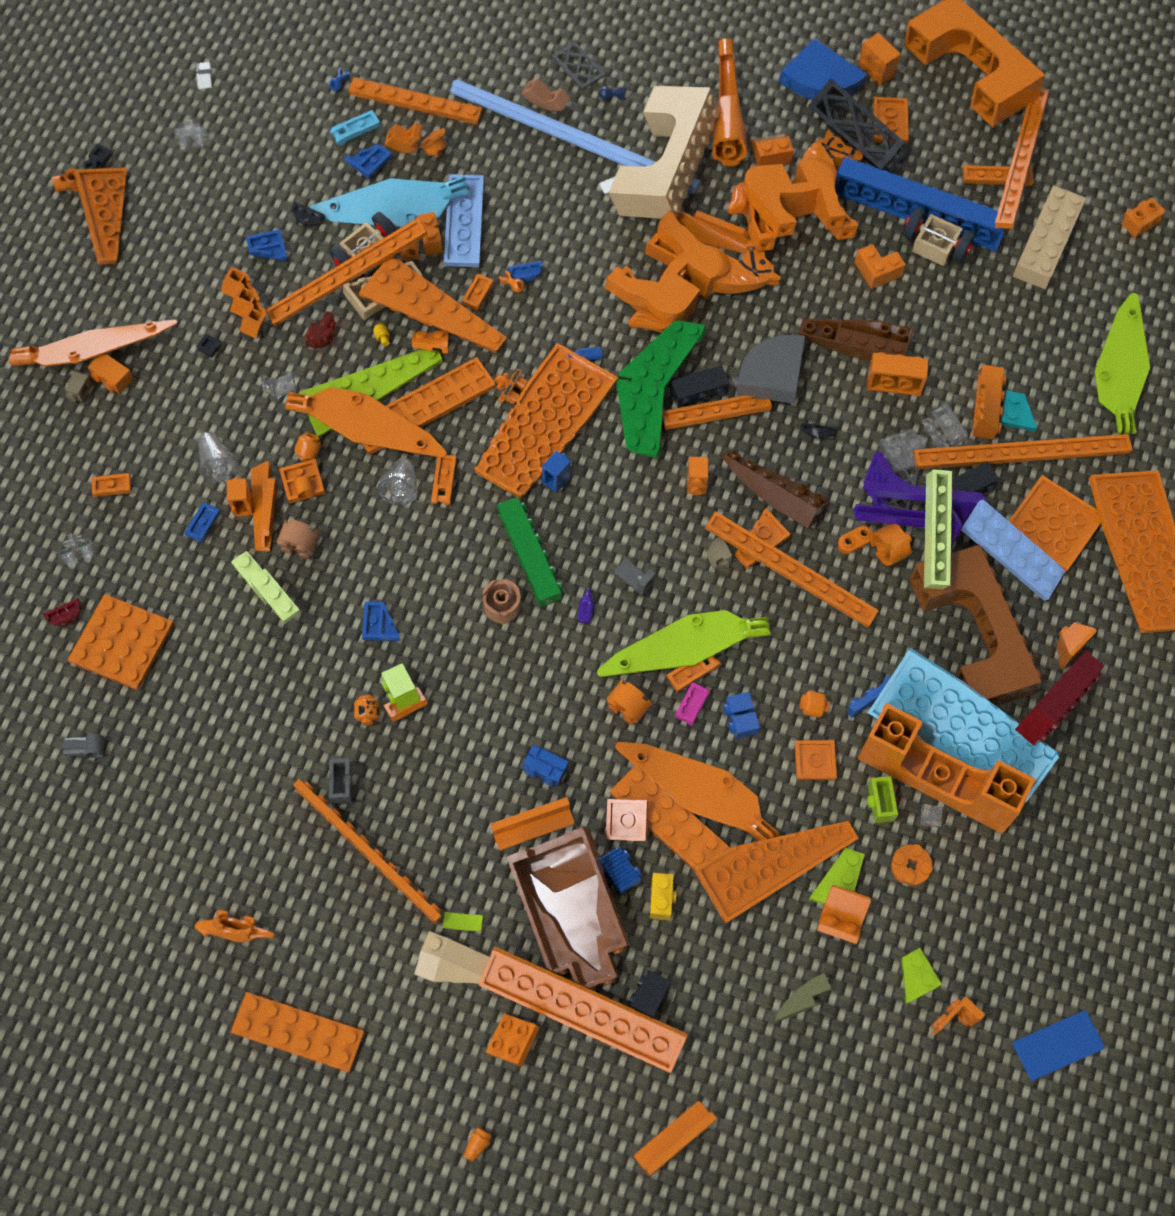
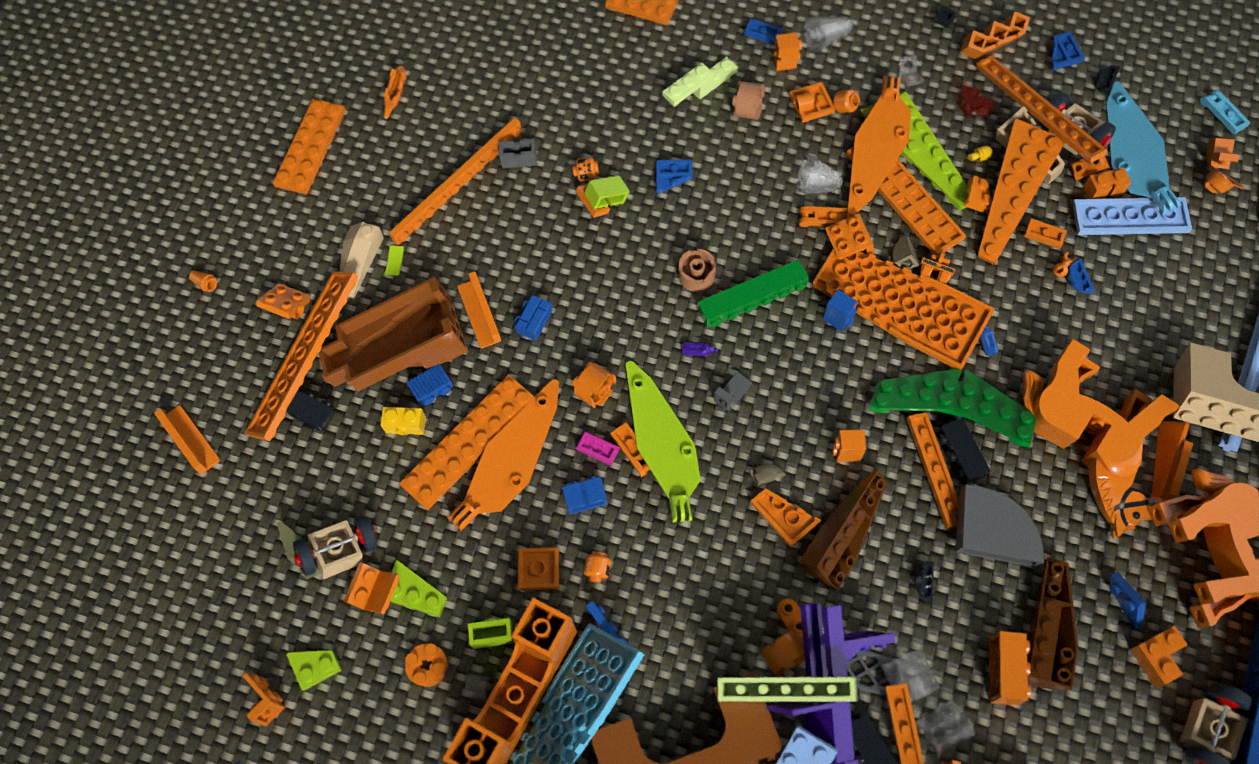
camera: 95 degrees right, 0 degrees up
orange wedge [251,461,278,552] -> none
blue wing [344,144,392,179] -> none
plate [606,799,648,841] -> none
orange wing [693,821,859,923] -> none
orange plate [705,511,879,628] -> none
none -> brick [293,515,377,579]
none -> orange bracket [825,214,875,259]
none -> dark tan brick [893,235,920,268]
none -> blue wing [1109,572,1146,629]

